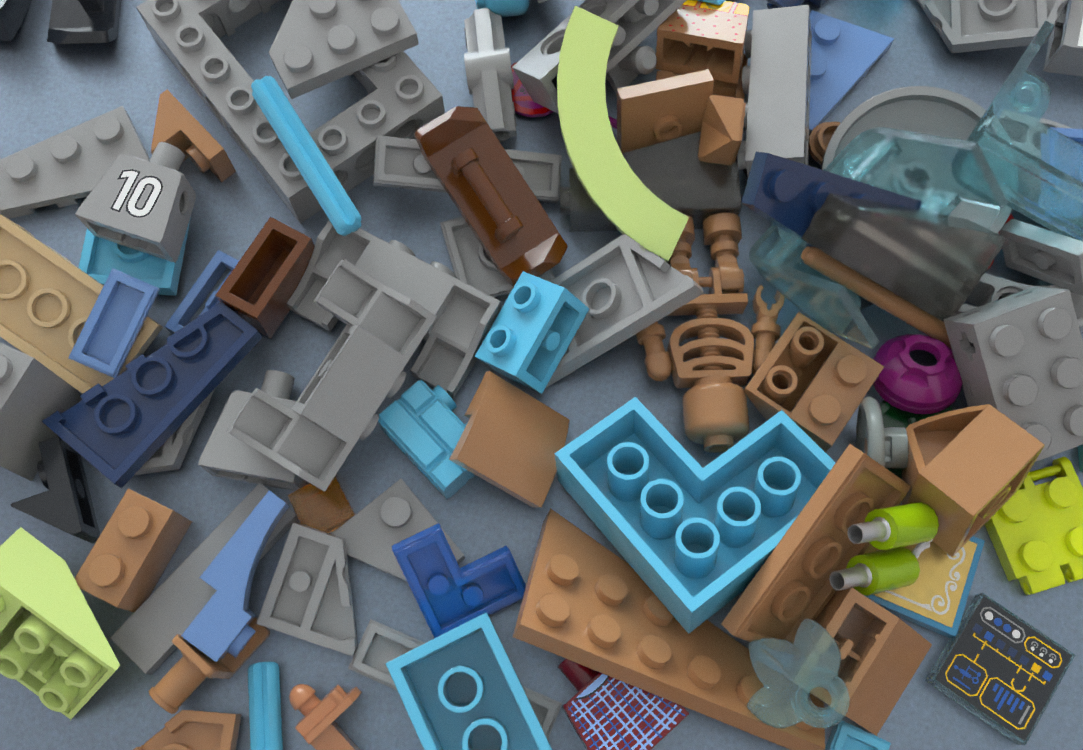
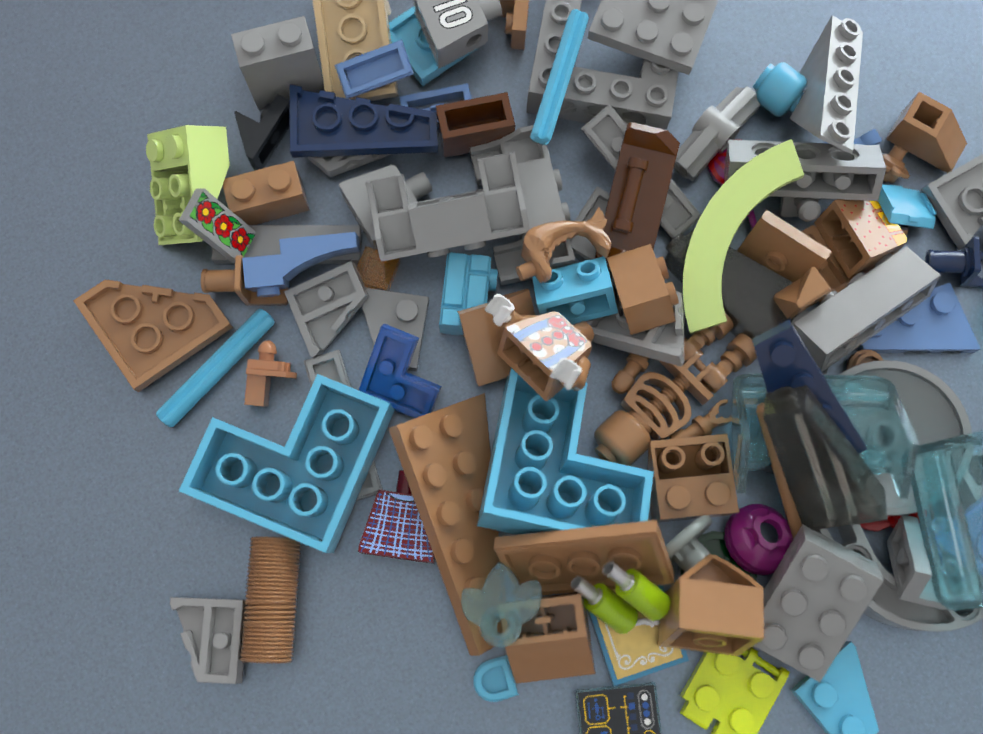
camera: 45 degrees right, 5 degrees up
none -> tile [179,188,256,263]
none -> torso [484,294,594,401]
none -> medium nougat animal [516,207,612,283]
none -> medium nougat piece [607,244,679,335]

